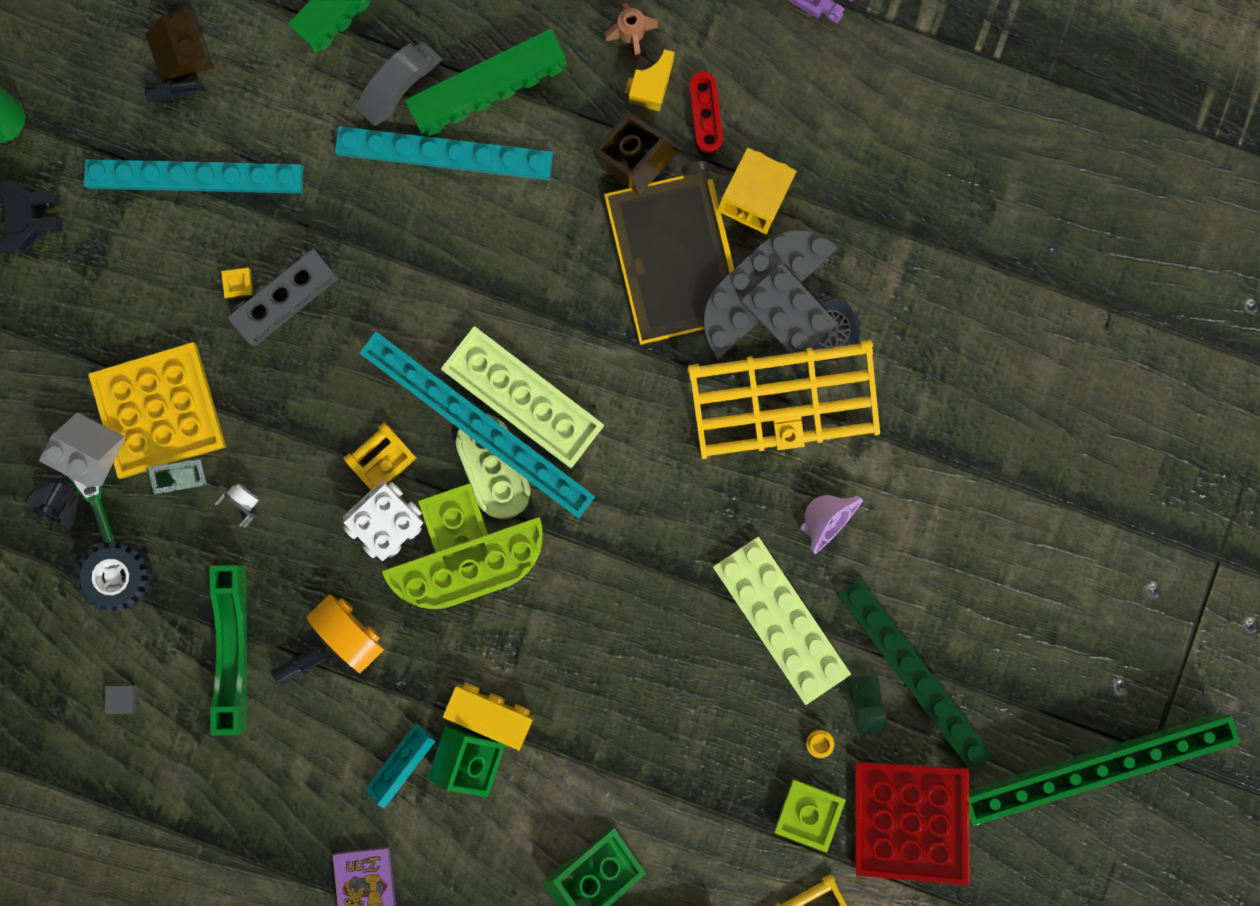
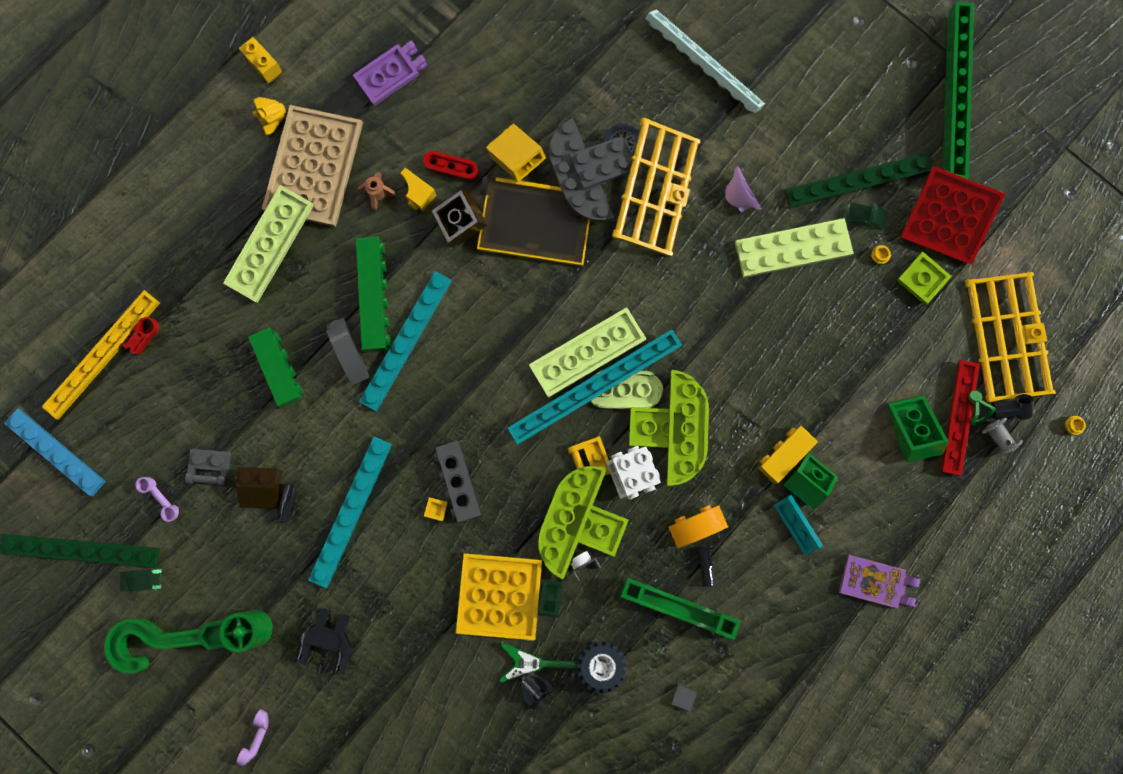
camera: 70 degrees left, 5 degrees down
light grey slope [39,413,126,486] -> none
none -> lime plate [539,466,629,579]
none -> light aqua plate [645,10,765,113]

